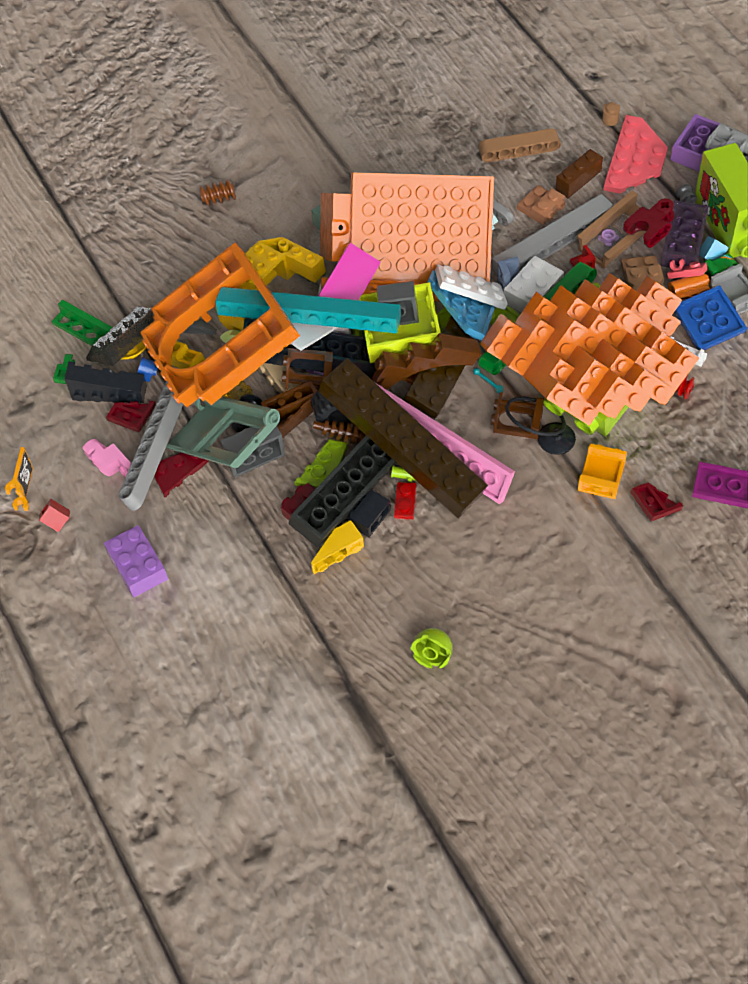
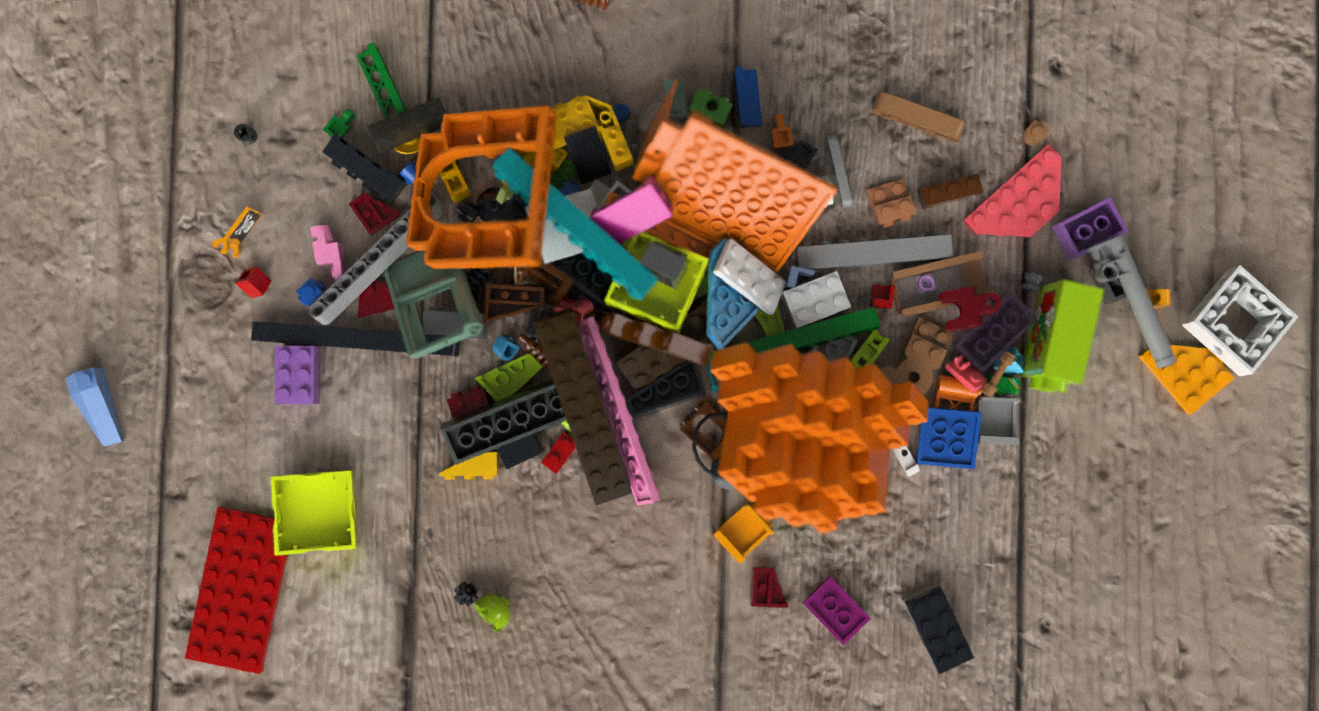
camera: 30 degrees right, 30 degrees up
none -> red plate [185,506,288,674]
none -> black beam [251,321,460,356]
none -> neon yellow tile [271,470,358,555]
none -> blue brick [296,278,326,306]
none -> black gear [454,581,478,607]
none -> dark azure plate [492,334,520,361]
none -> black sticker [564,126,612,184]
none -> black wedge [626,361,706,420]
none -> medium nougat bar [981,351,1015,397]

